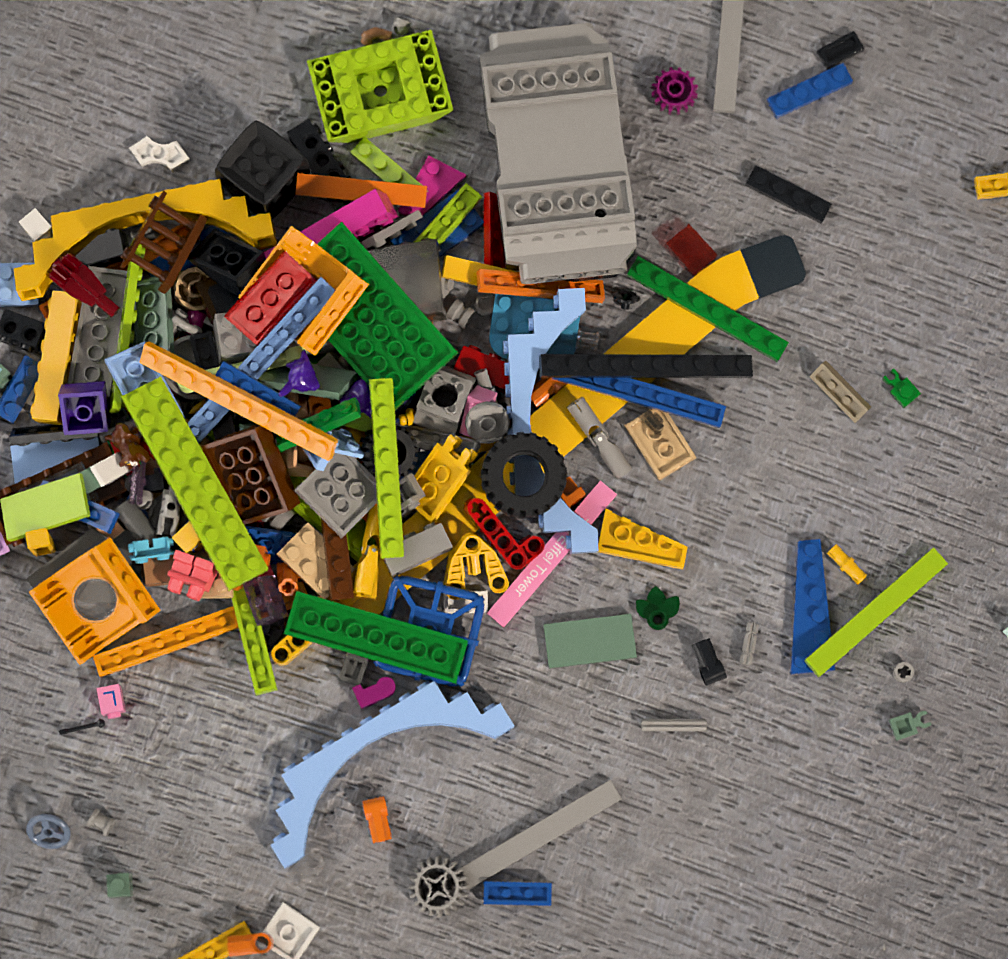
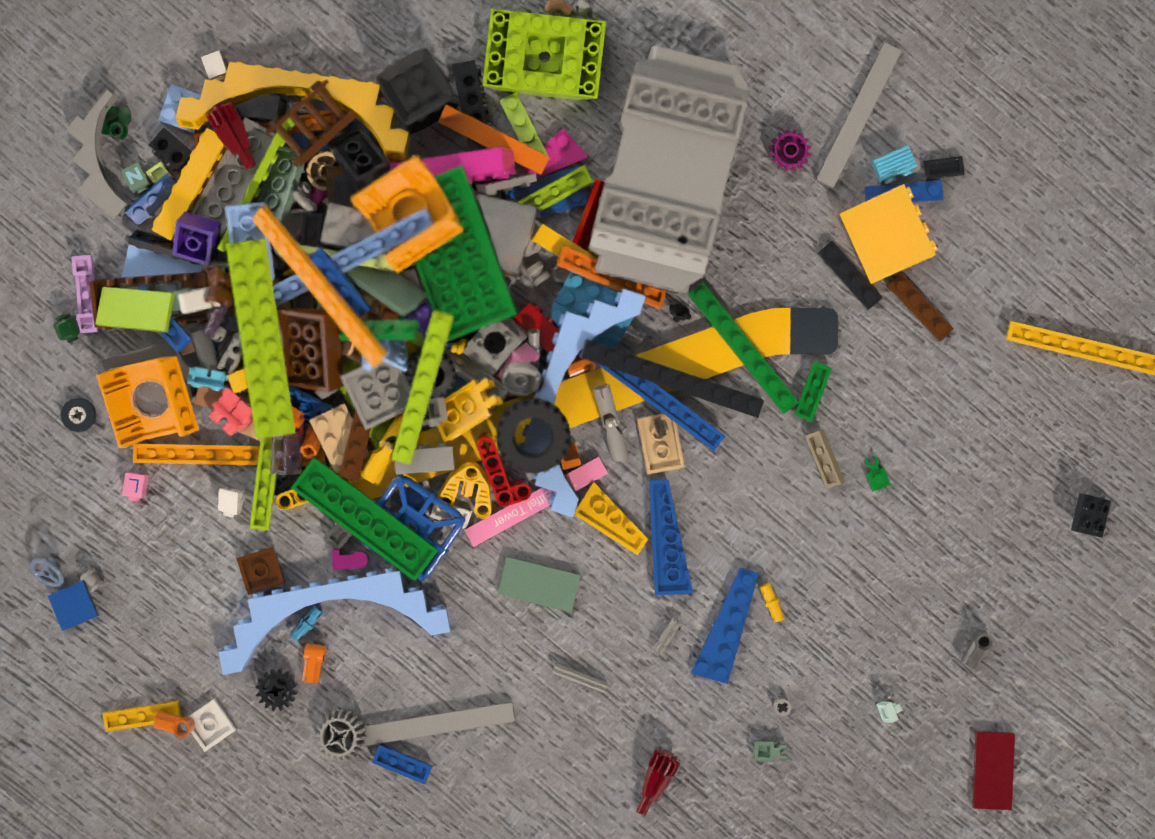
camera: 25 degrees right, 10 degrees up
yellow slope [25,528,56,557] -> none
black hinge [59,719,105,735] -> none
sand green brick [106,873,133,898] -> none
white tile [129,136,190,172] -> none
tile [224,250,318,346] -> none
dark purple animal [279,349,320,397] -> none
dark green plate [636,586,680,630] -> none
clear red plate [665,224,718,277] -> none
black piece [692,638,727,686] -> none
lime tile [804,547,948,678] -> none
none -> blue tile [48,581,99,631]
none -> black bush [60,398,96,432]
none -> yellowish green tile [146,161,174,184]
none -> white slope [218,487,246,517]
none -> reddish brown plate [236,546,286,595]
none -> black gear [255,669,298,711]
none -> dark azure pin [290,605,324,642]
none -> blue plate [394,485,427,512]
none -> dark red piece [636,749,680,816]
none -> blue wing [649,479,693,596]
none -> green plate [793,361,832,422]
none -> yellow panel [840,184,937,284]
none -> medium azure brick [870,145,917,184]
none -> reddish brown plate [887,273,954,342]

